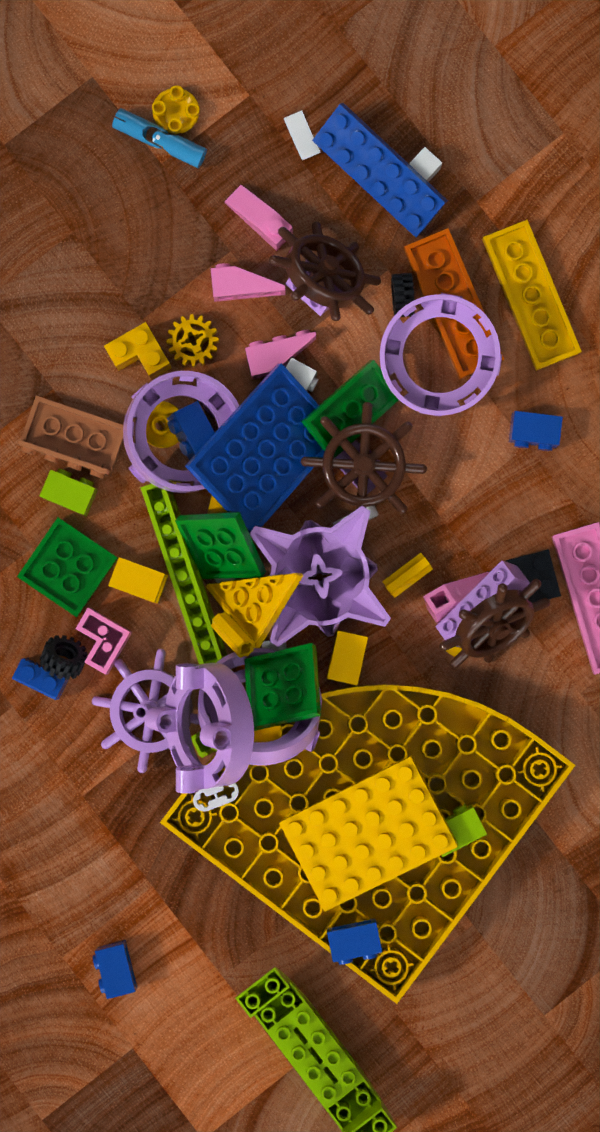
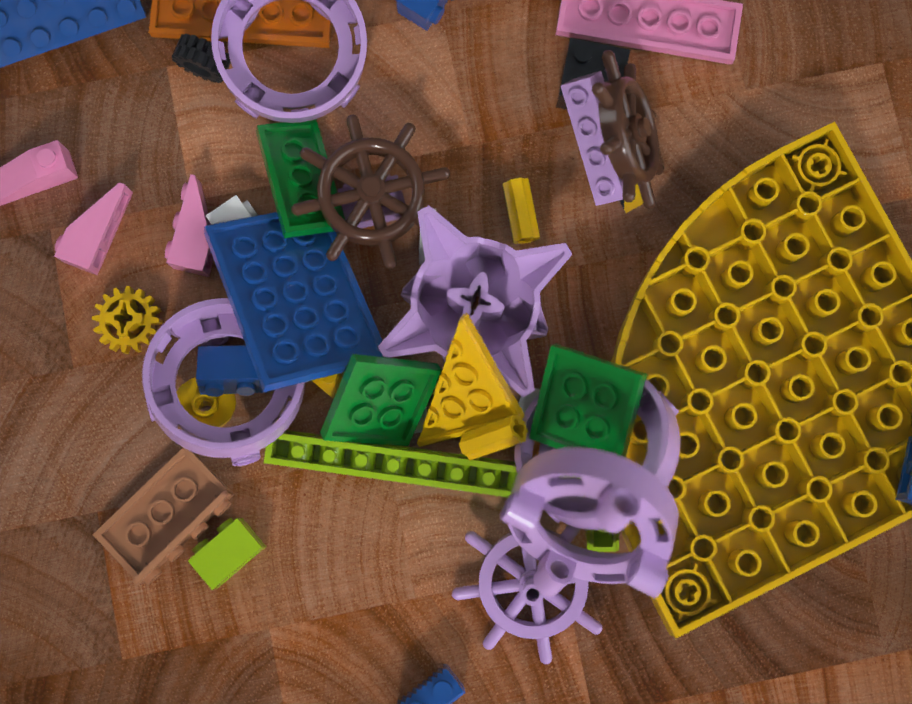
camera: 60 degrees left, 5 degrees down
green plate [17,517,118,618] -> none
black tyre [40,635,88,680] -> none
bright pink brick [76,608,133,674] -> none
yellow brick [104,322,172,380] -> none
yellow piece [108,557,168,604] -> none
white beam [193,783,239,812] -> none
reddish brown brick [269,222,381,321] -> none
yellow plate [279,755,458,912] -> none
yellow piece [326,631,368,685] -> none
bright pink slope [423,572,489,624] -> none
lime brick [441,804,487,857] -> none

